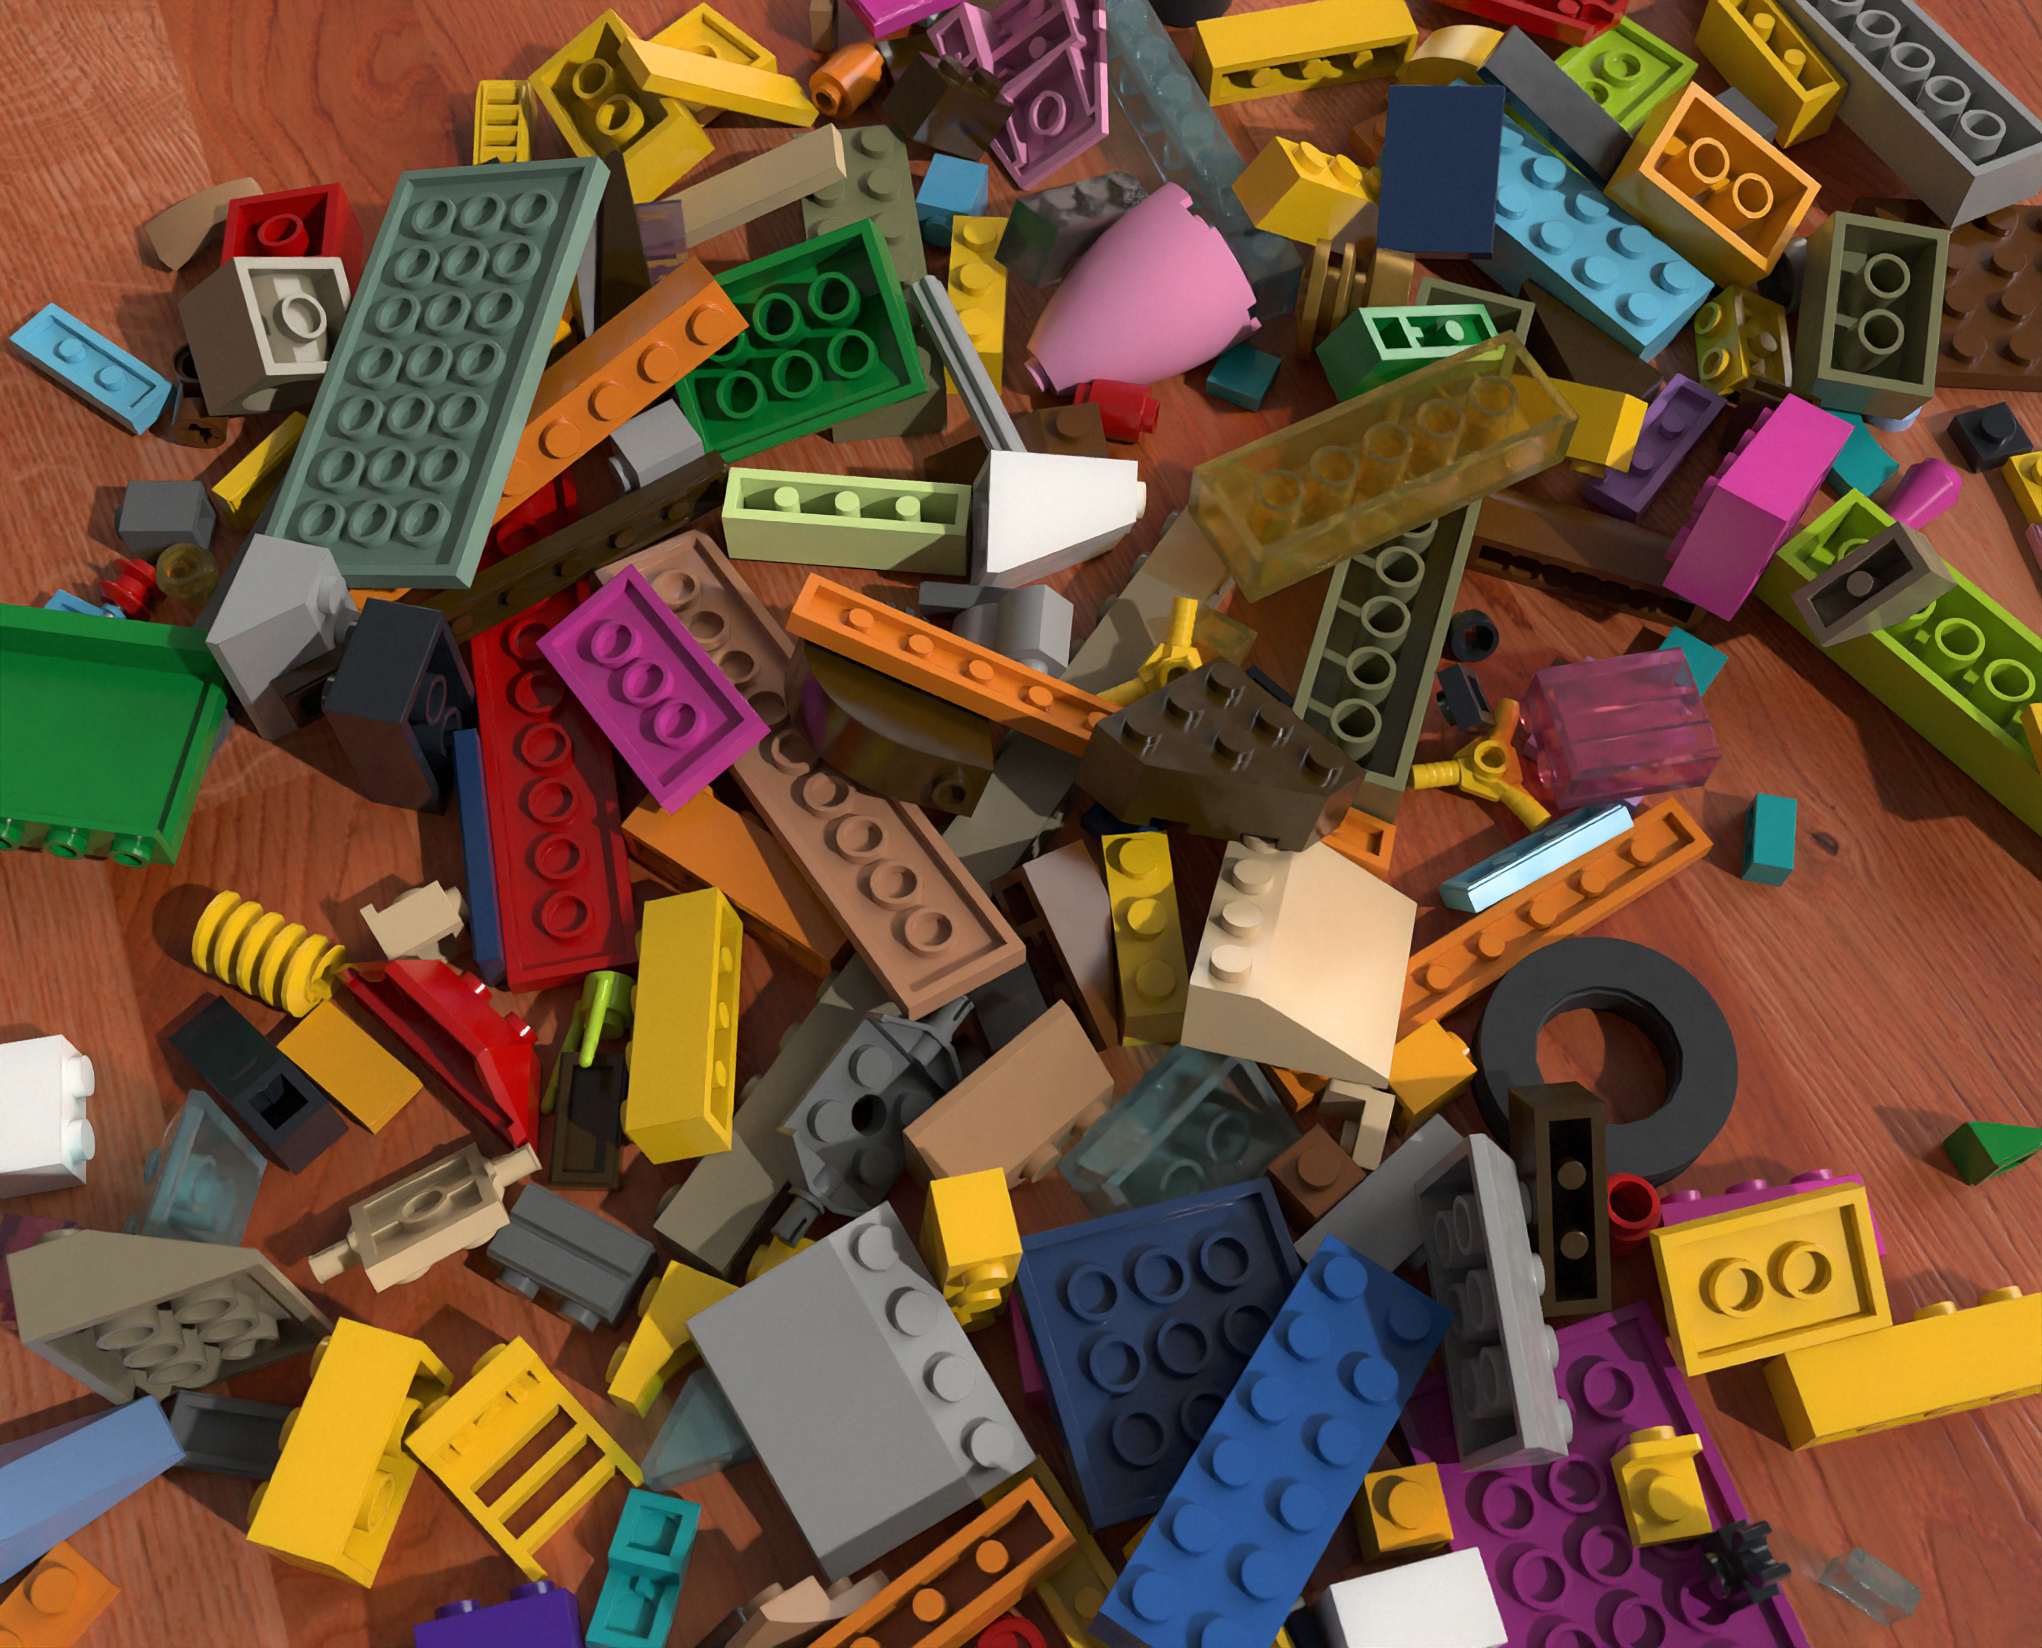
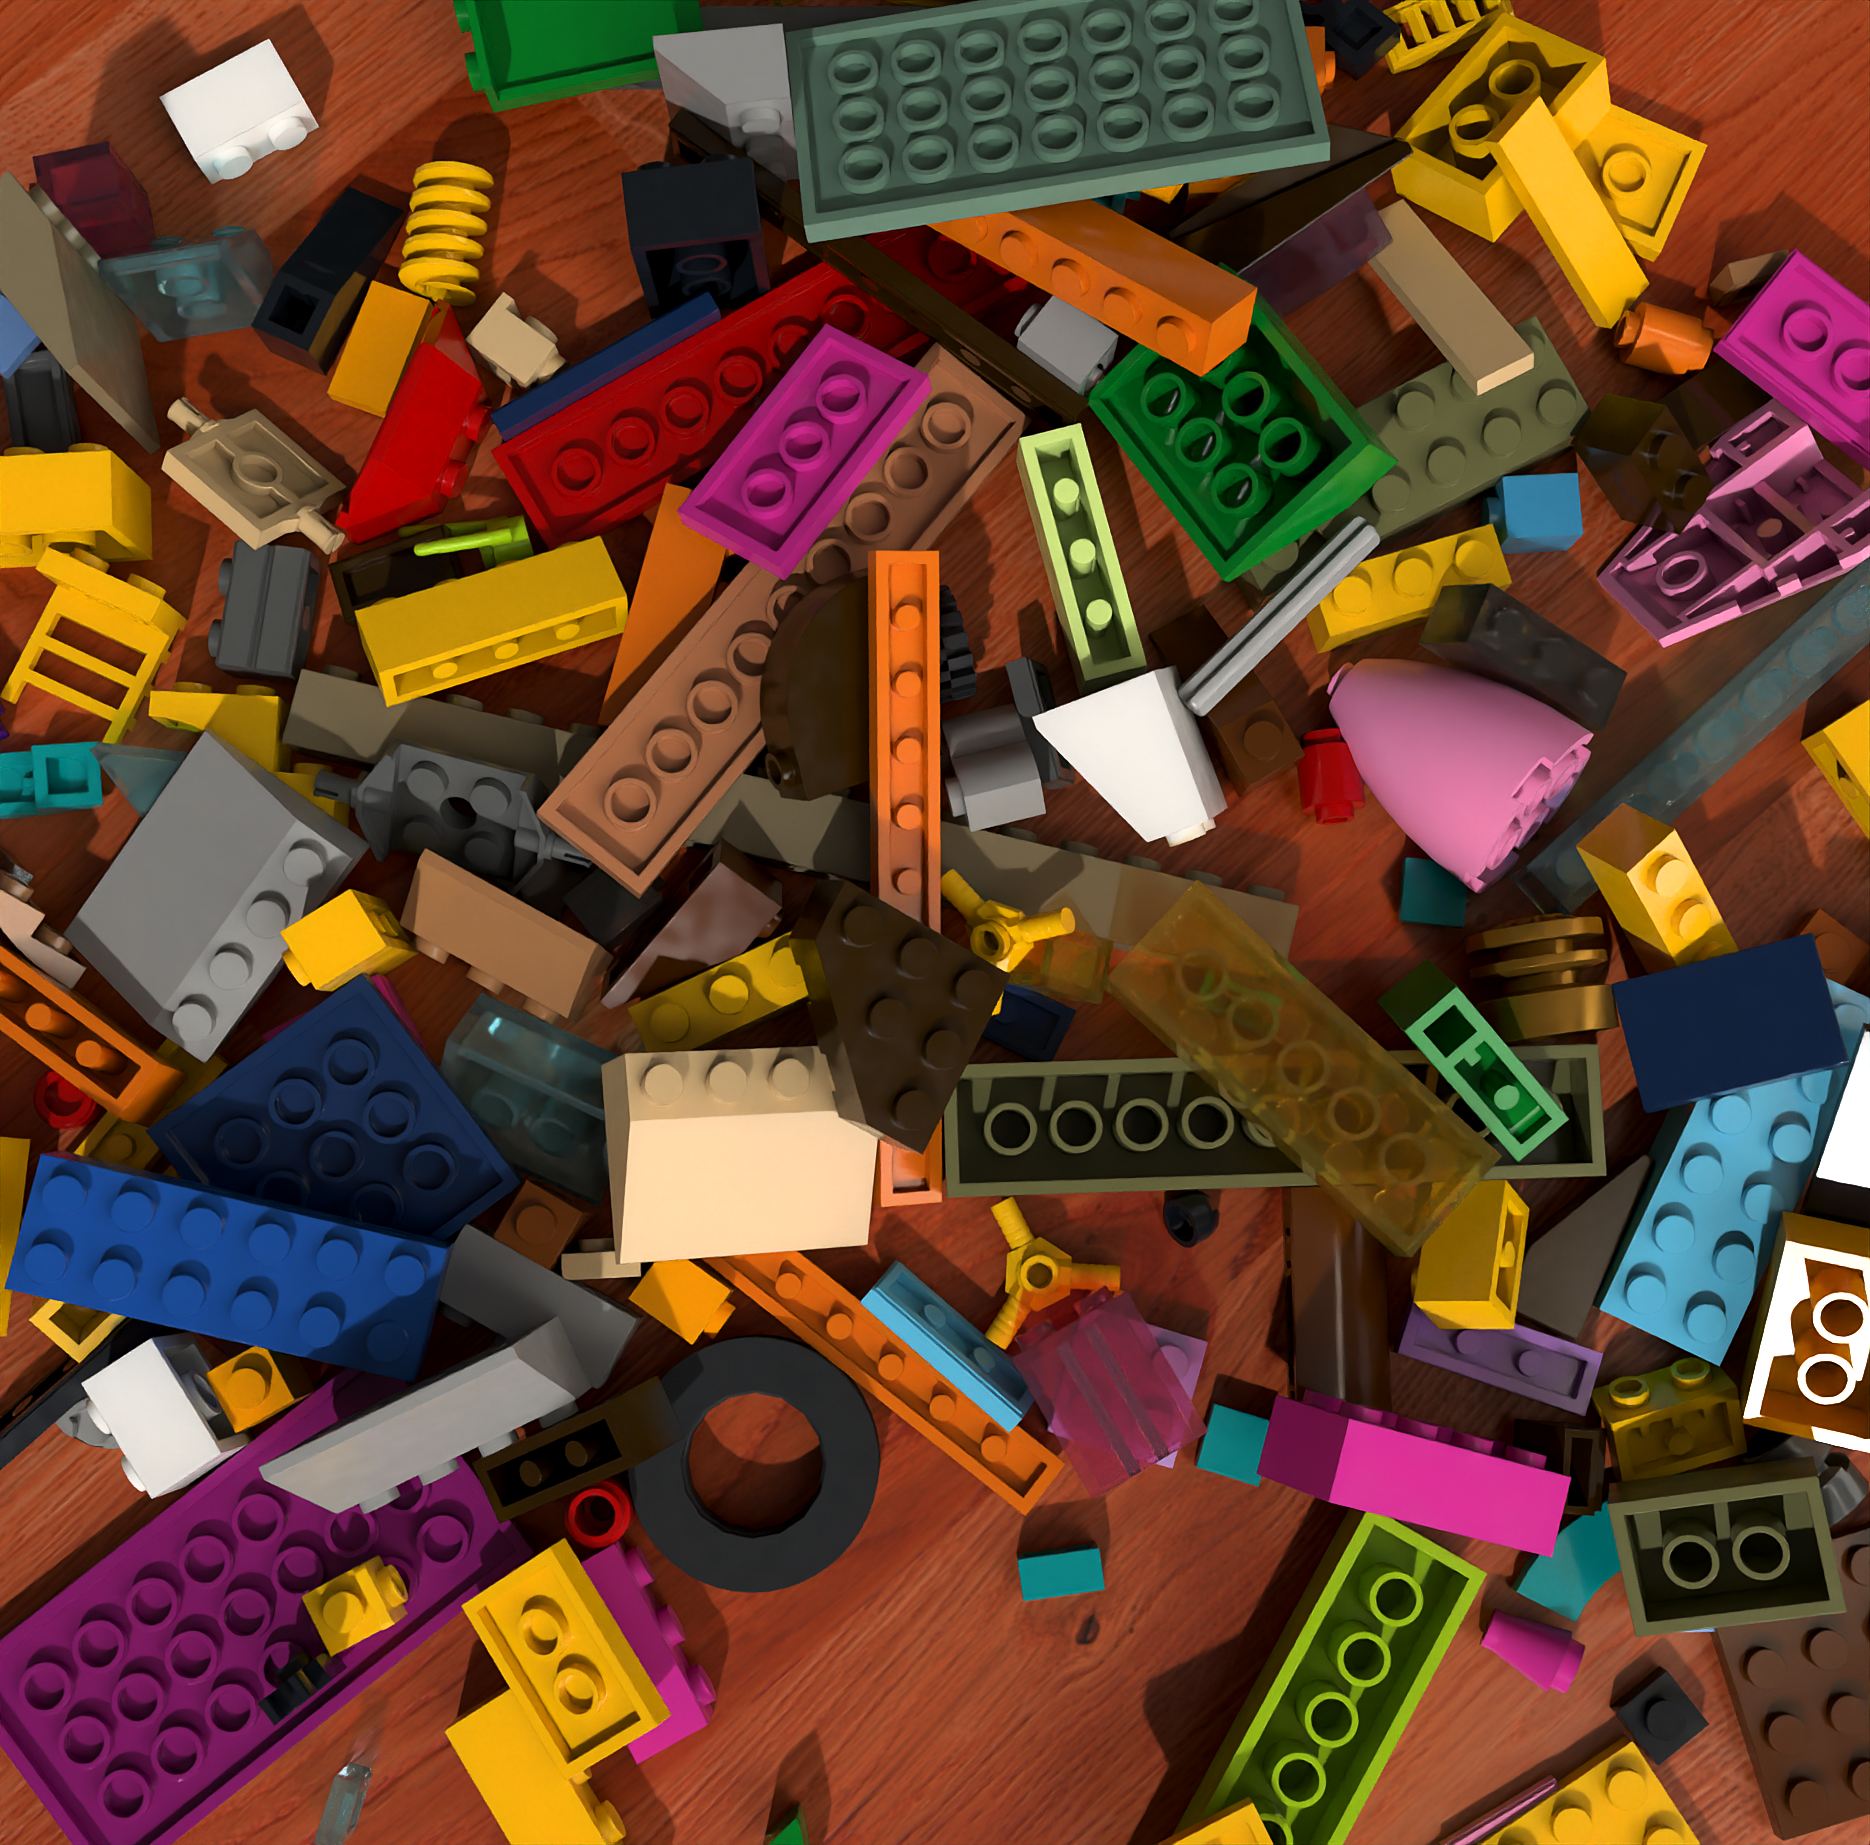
camera: 70 degrees right, 20 degrees up
black plate [1436,663,1498,735] -> none
dark tan slope [1790,520,1958,648] -> none

